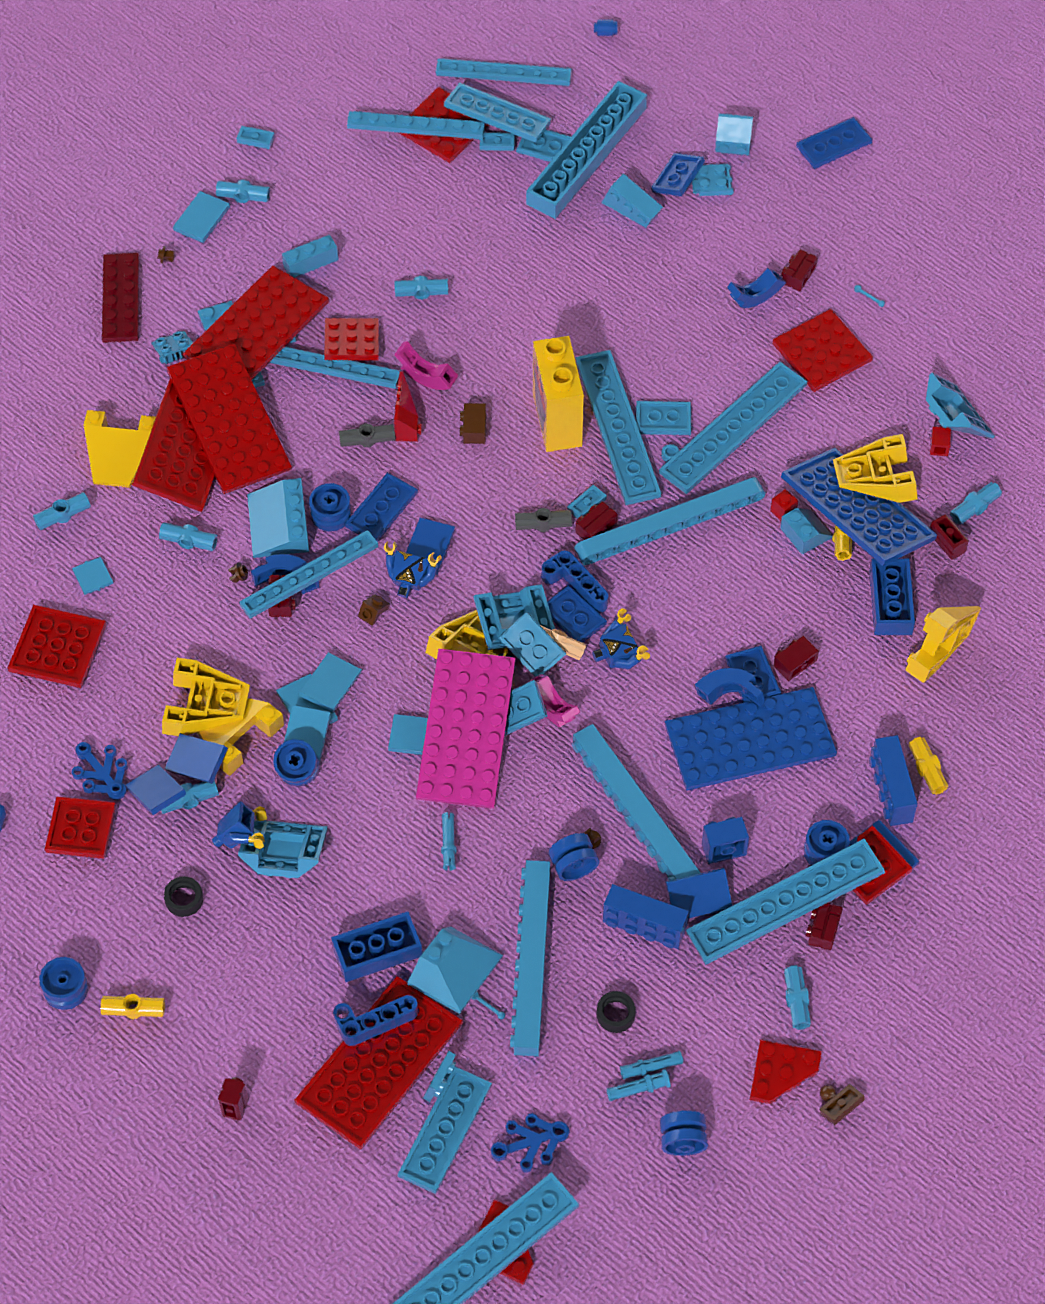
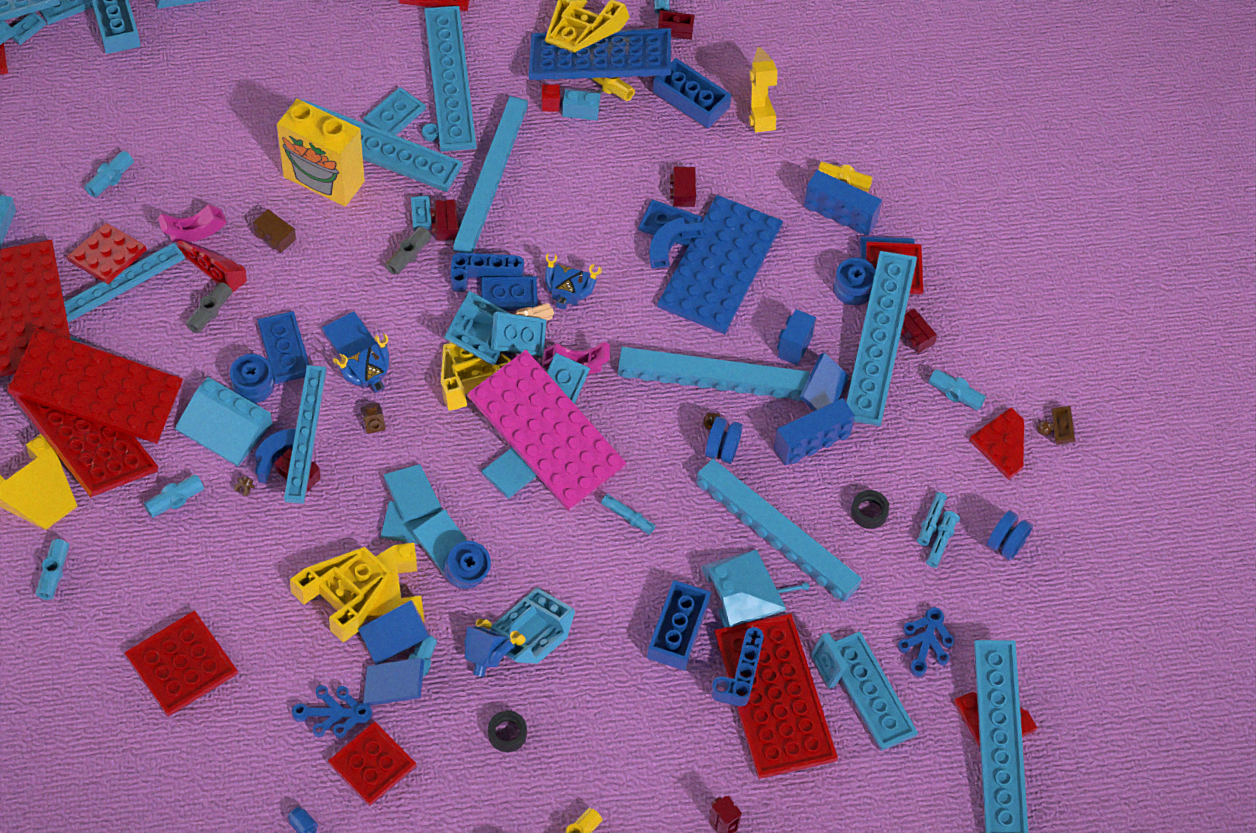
camera: 55 degrees left, 0 degrees up
dark azure piece [72,557,114,595] -> none

